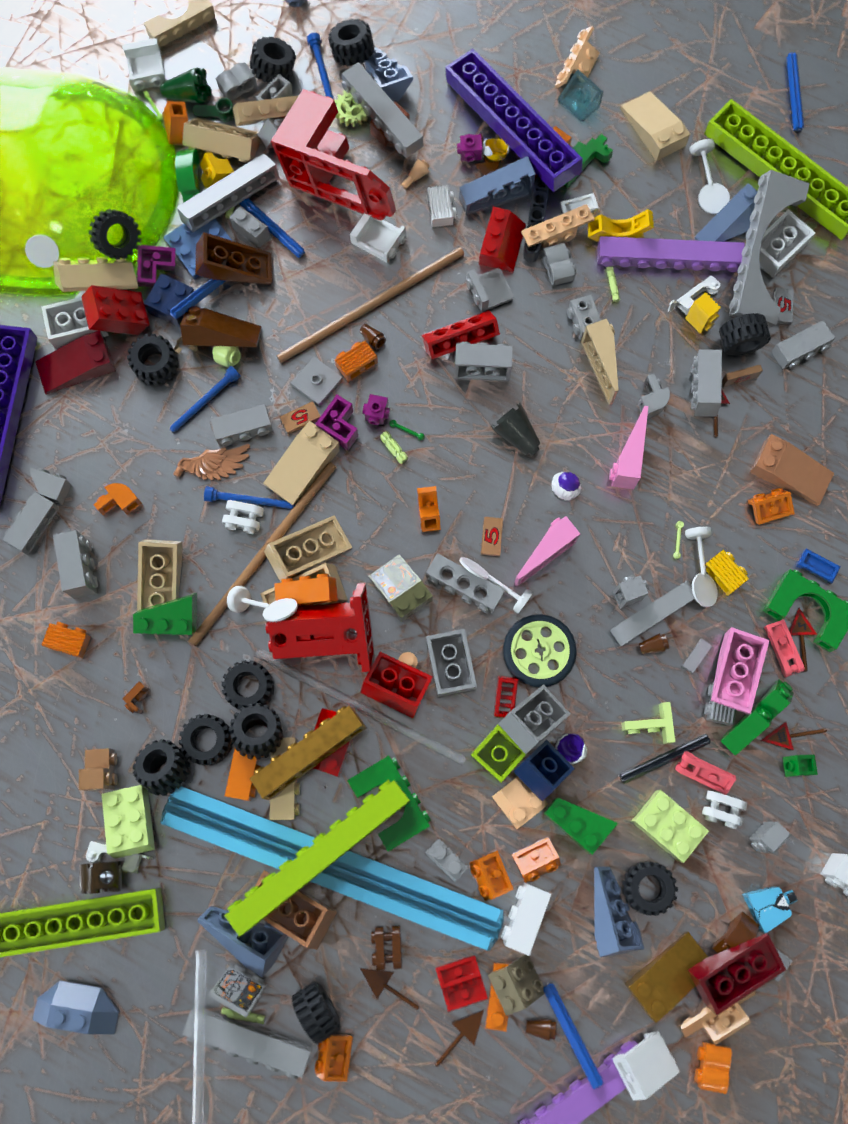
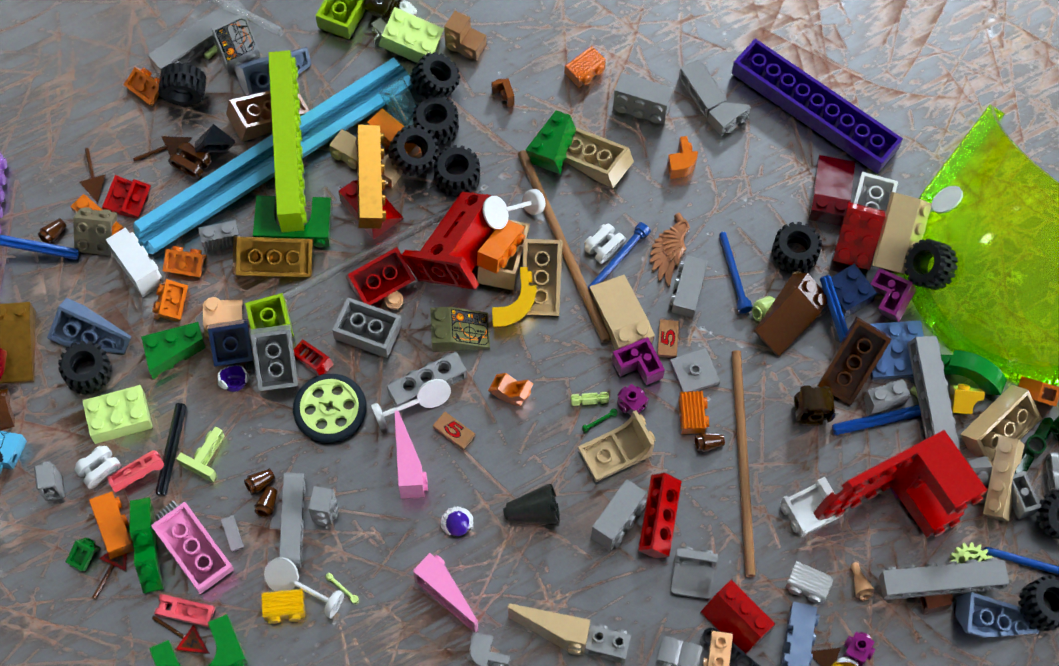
camera: 120 degrees right, 10 degrees down
none -> orange brick [89,491,134,559]
none -> black slope [195,124,235,152]
none -> pearl gold slope [232,236,313,277]
none -> reddish brown cone [244,468,275,494]
none -> clear light blue slope [379,77,416,126]
none -> yellow arch [492,267,537,328]
none -> tan bracket [578,410,656,482]
none -> dark brown brick [794,385,836,426]

